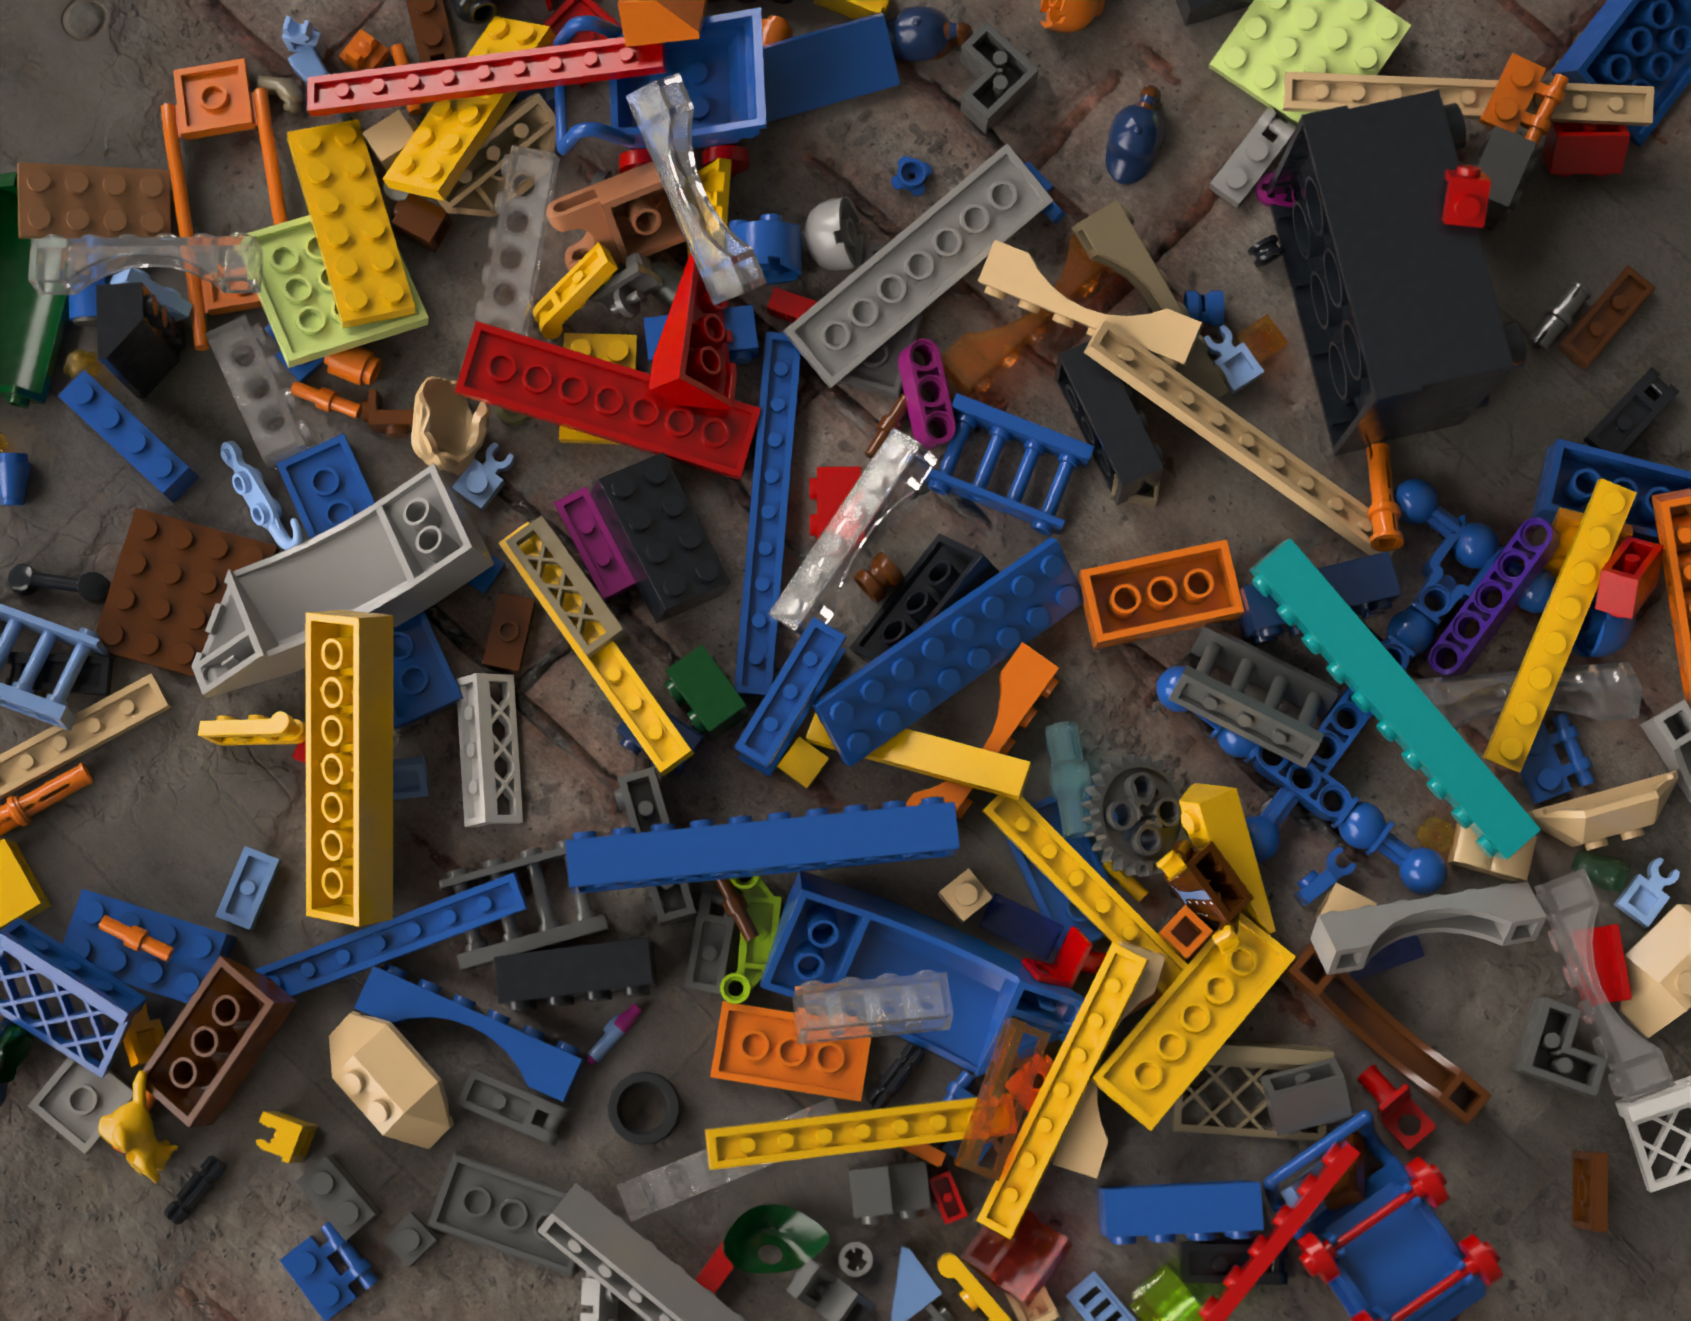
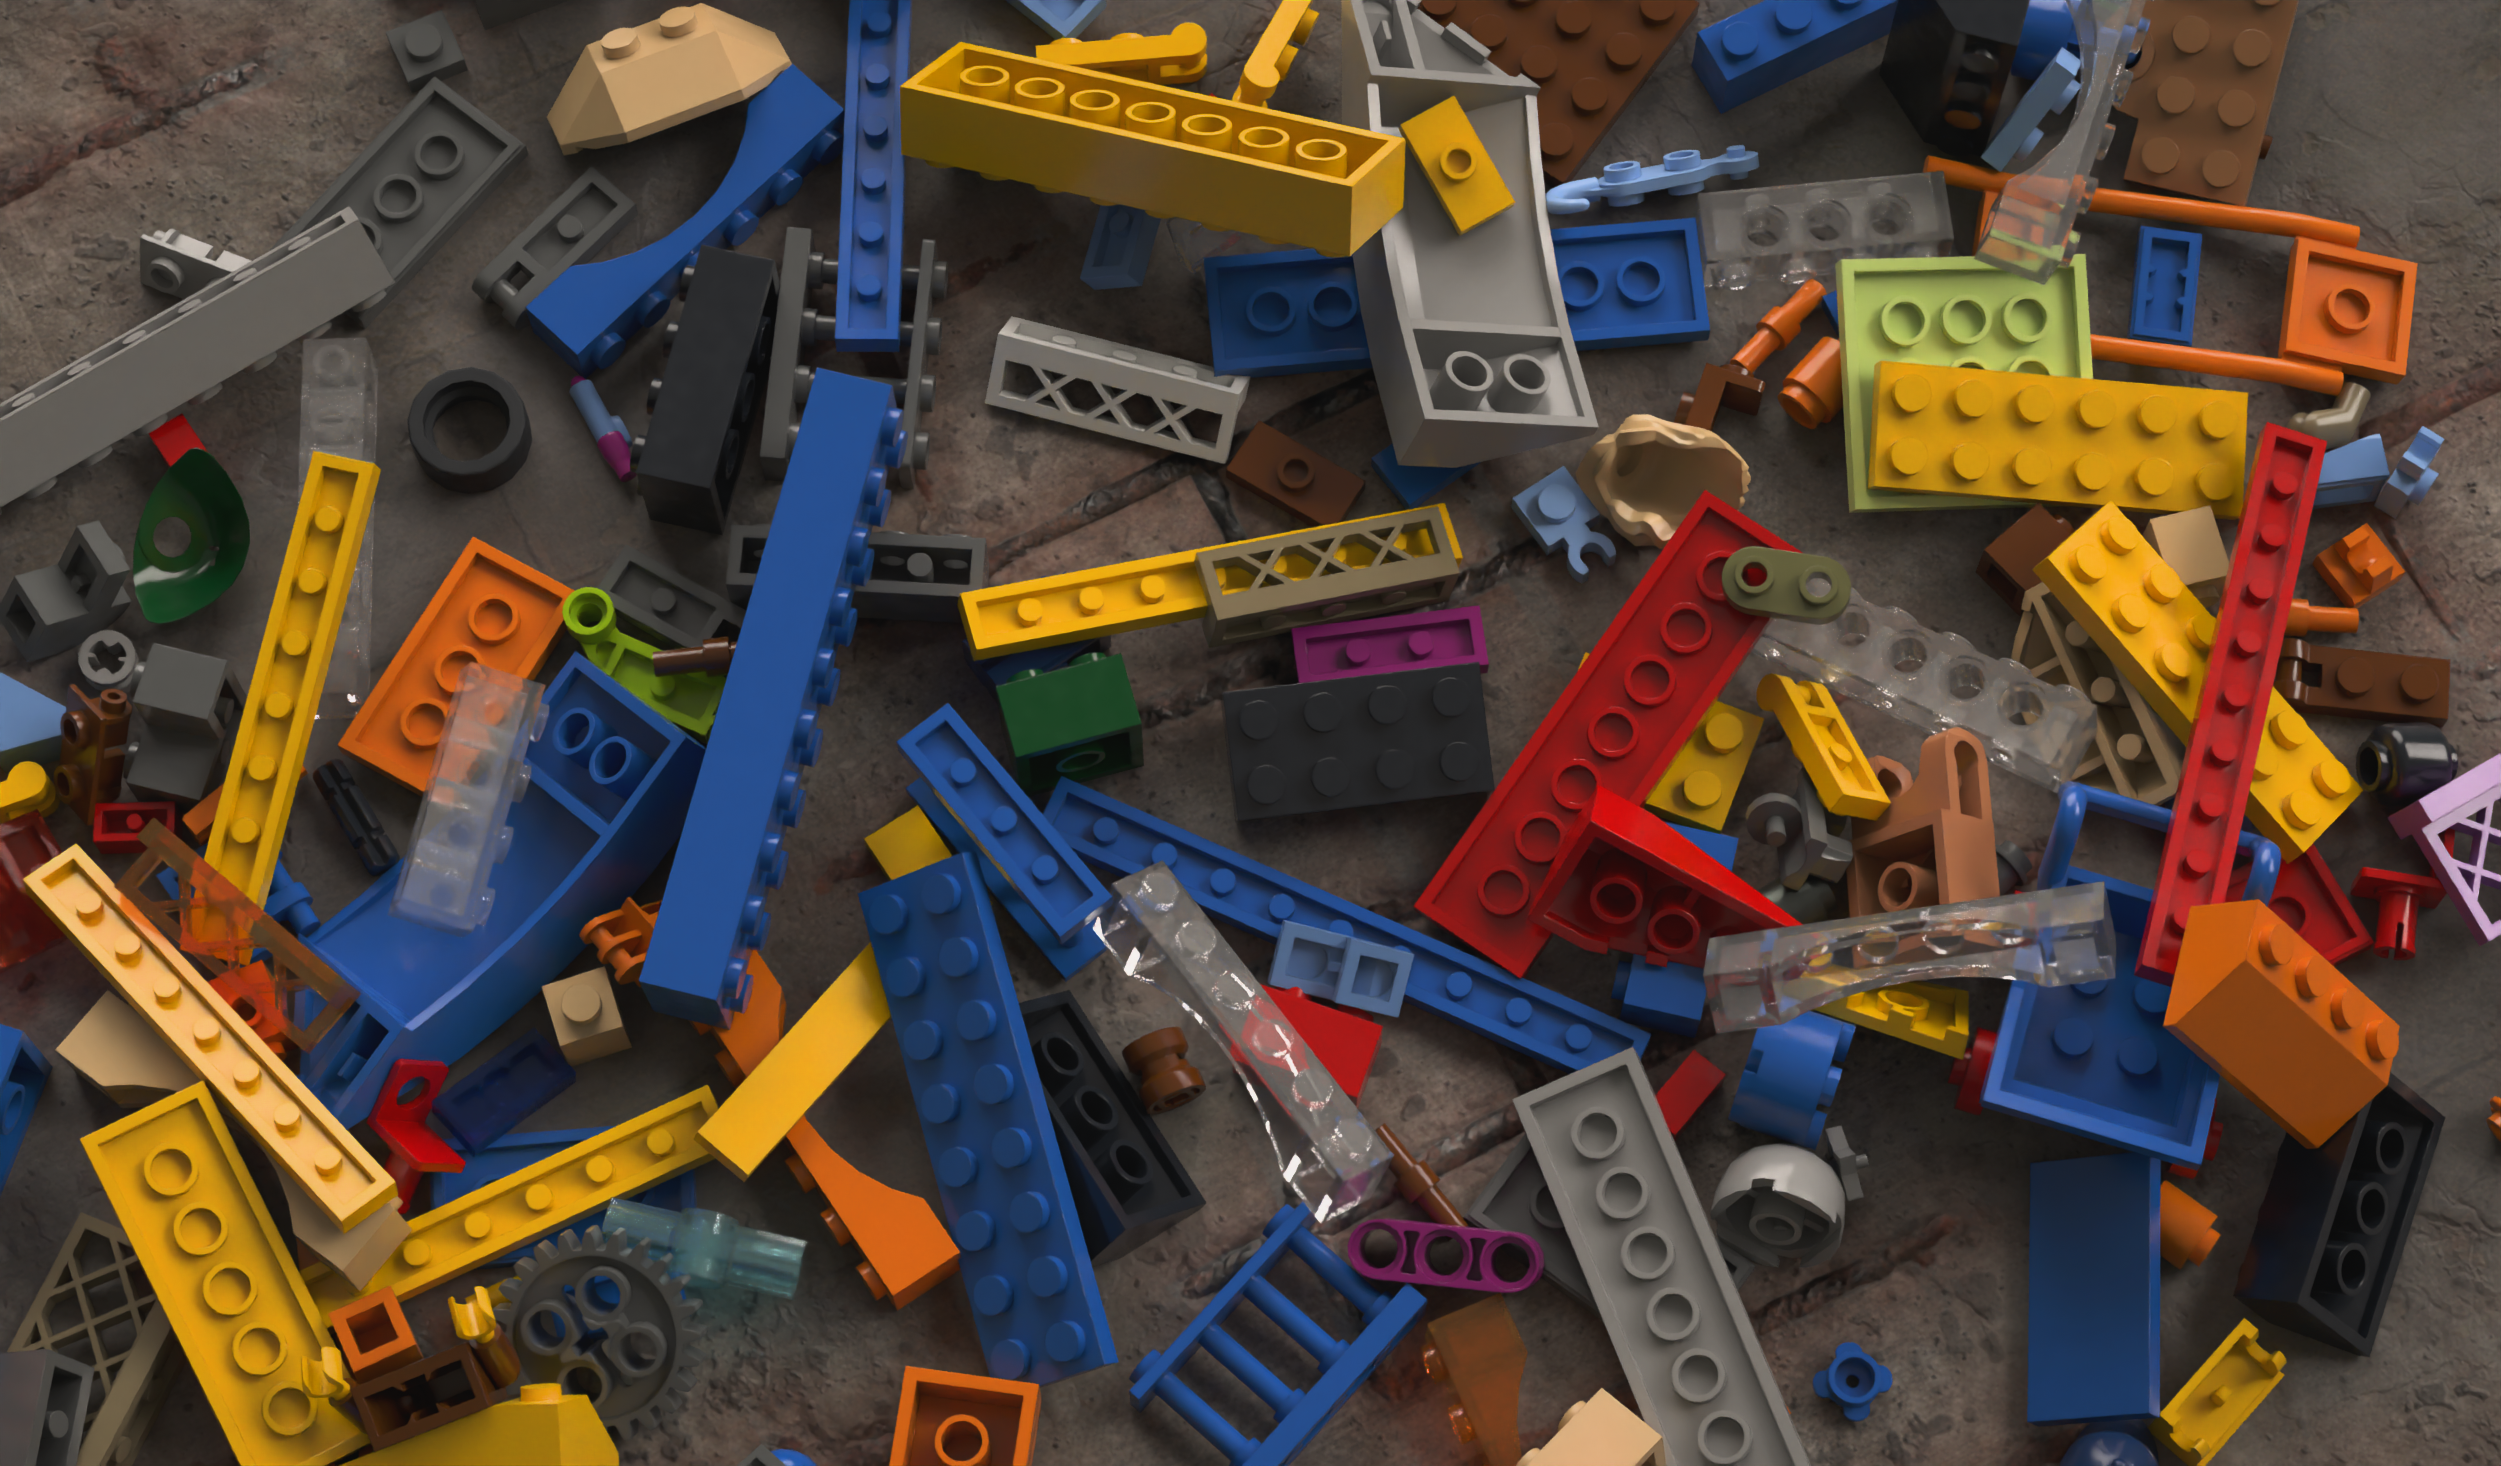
camera: 110 degrees right, 10 degrees down
none -> reddish brown hinge [54,684,132,826]
none -> orange arm [579,897,662,987]
none -> yellow plate [1035,22,1207,85]
none -> medium blue slope [1267,920,1414,1018]
none -> yellow plate [1399,96,1515,236]
none -> olive plate [1722,546,1851,625]
none -> light grey piece [1825,1125,1869,1201]
none -> blue plate [2127,226,2202,347]

